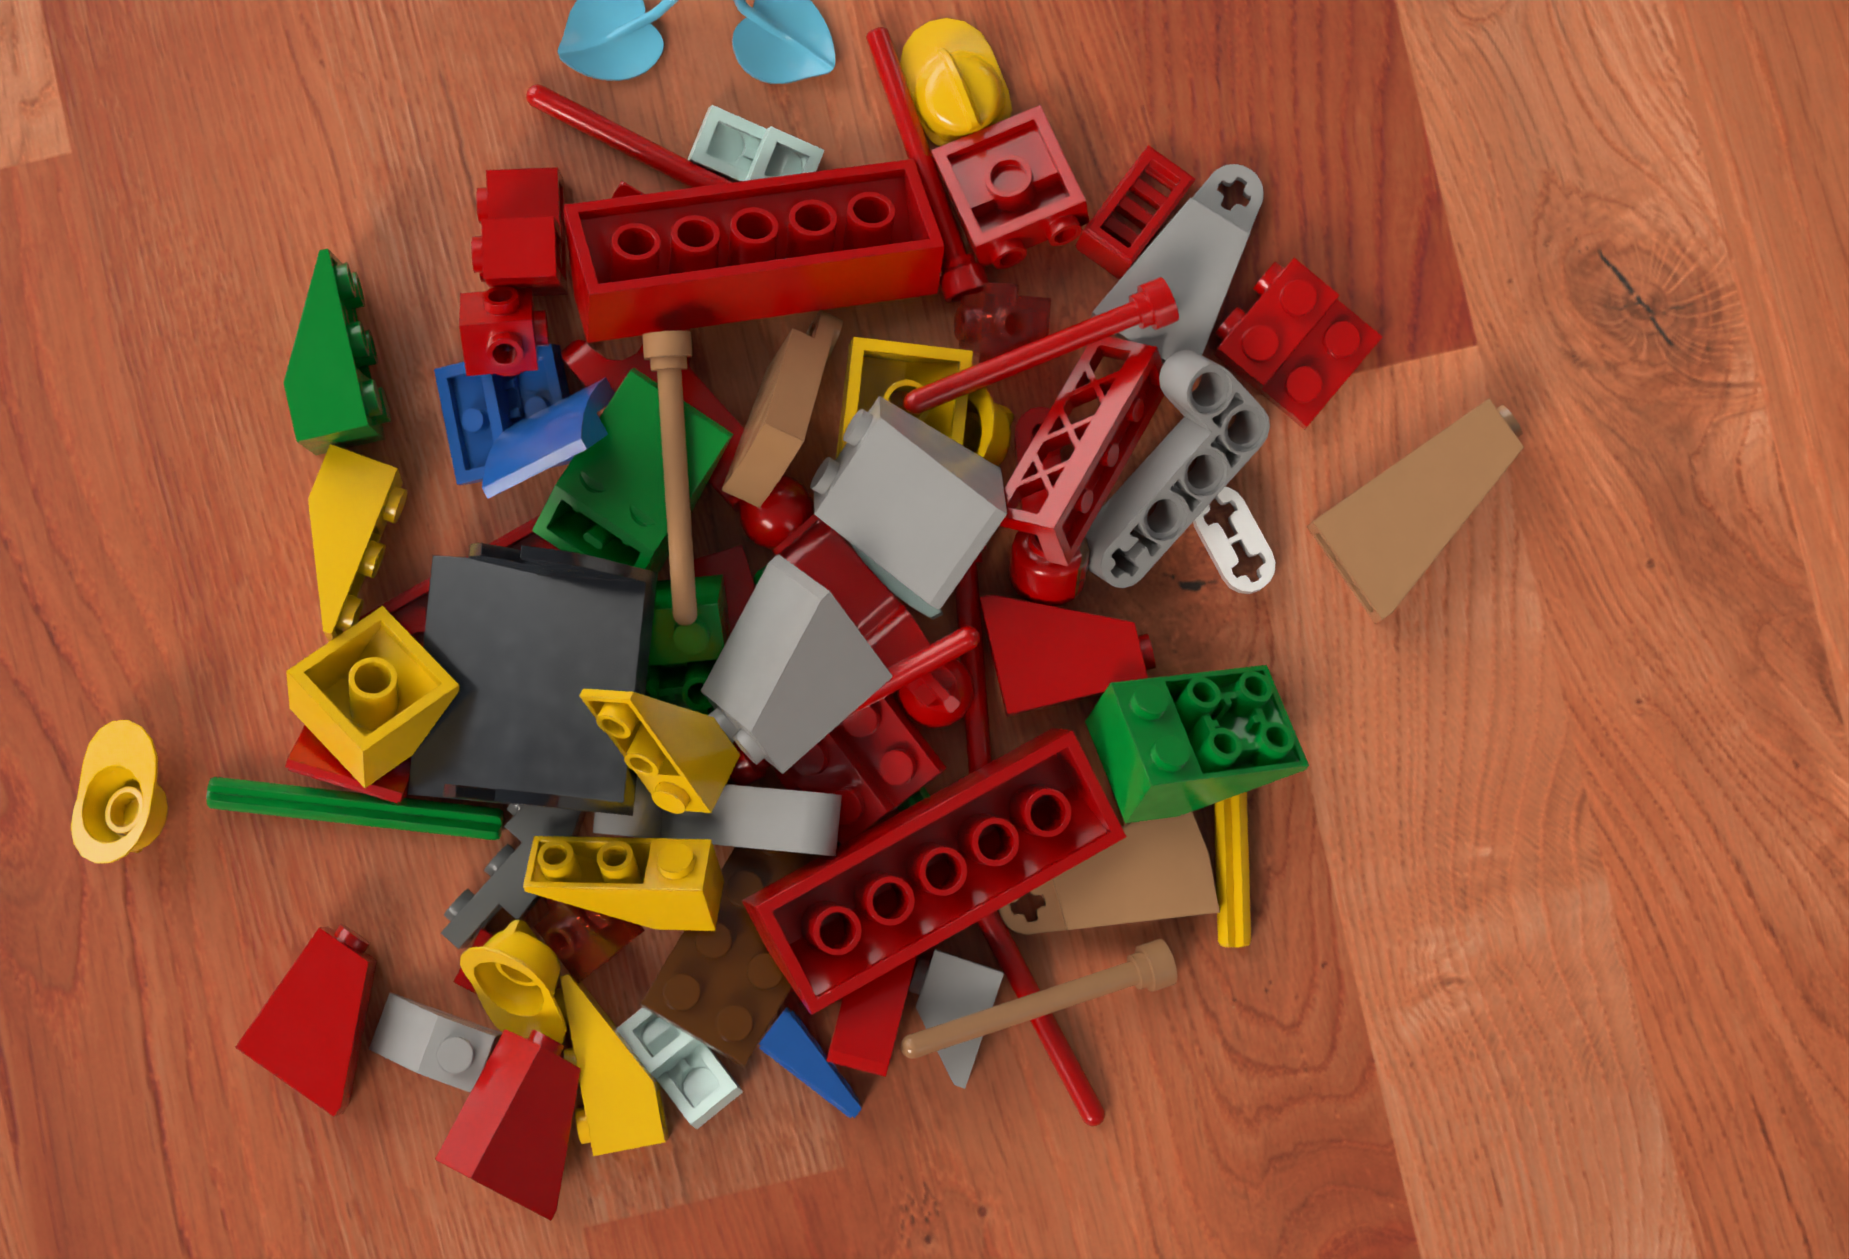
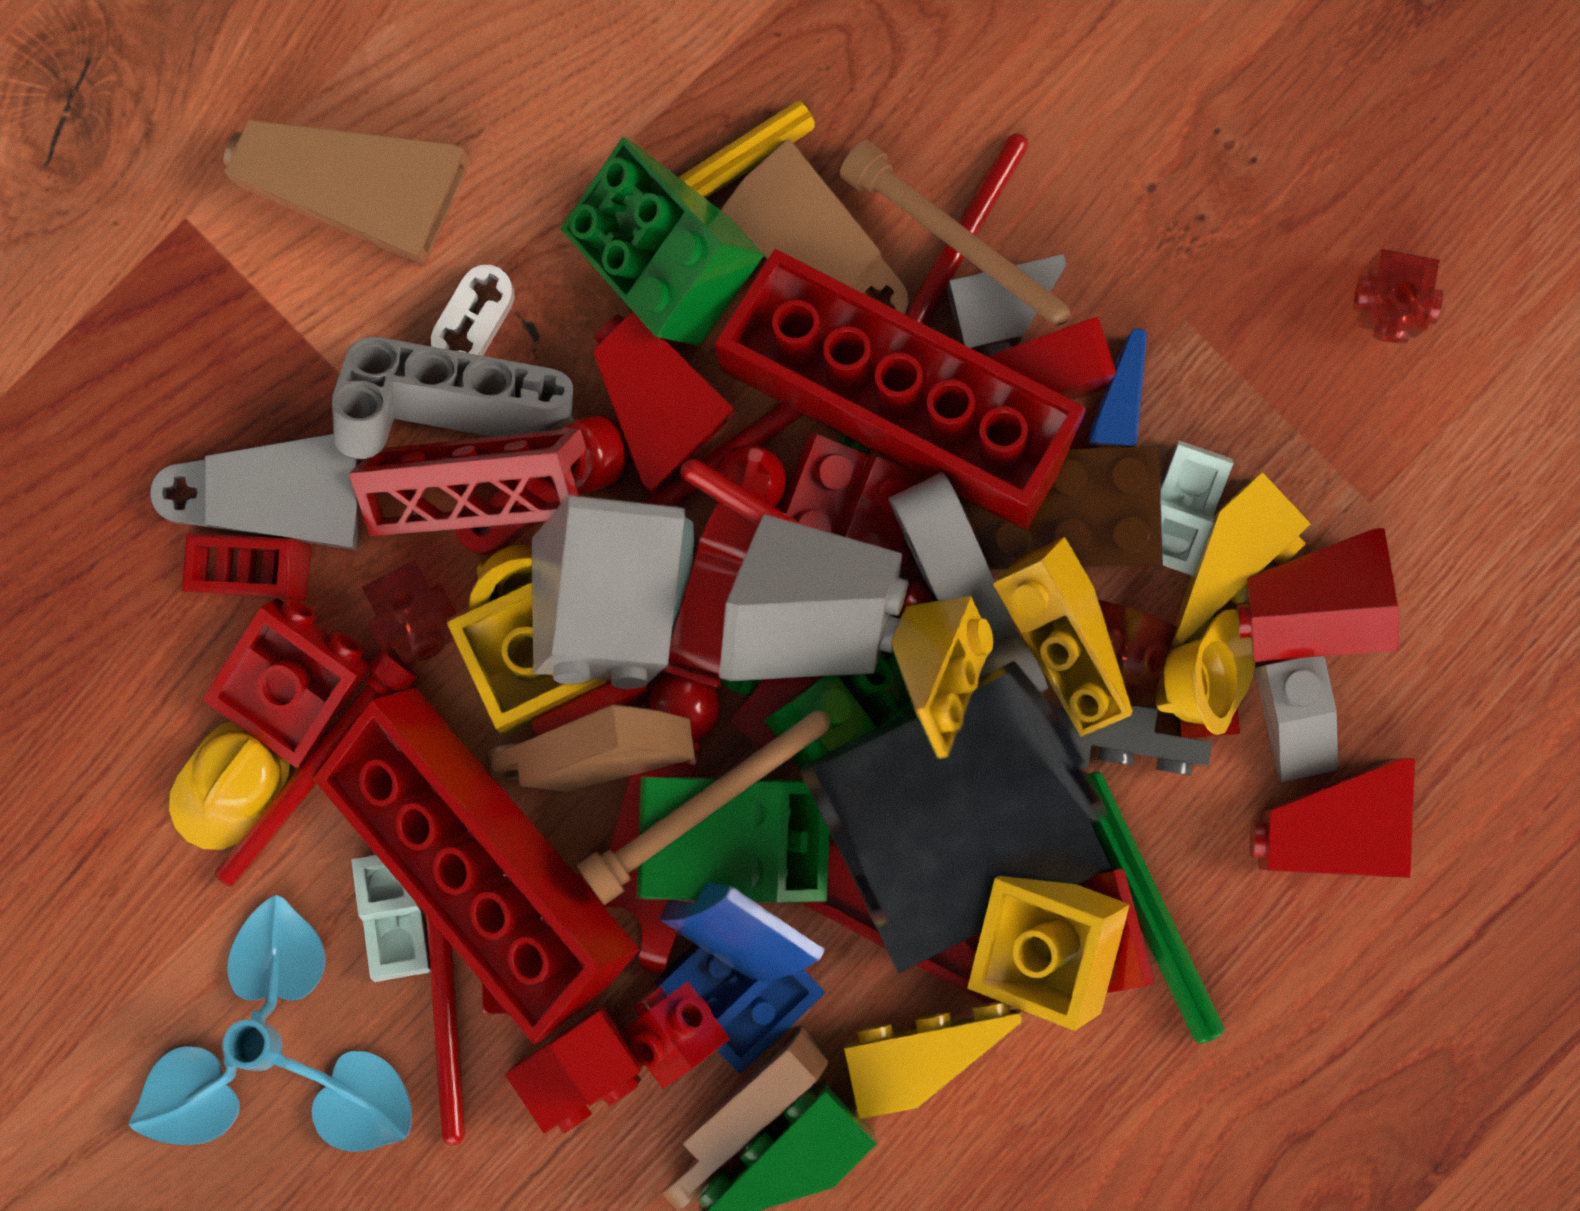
camera: 120 degrees left, 0 degrees up
yellow piece [71,720,168,864] -> none
red piece [904,277,1179,414] -> none
red plate [1214,257,1383,430] -> none
none -> red tile [530,680,649,736]
none -> medium nougat piece [661,1026,830,1211]

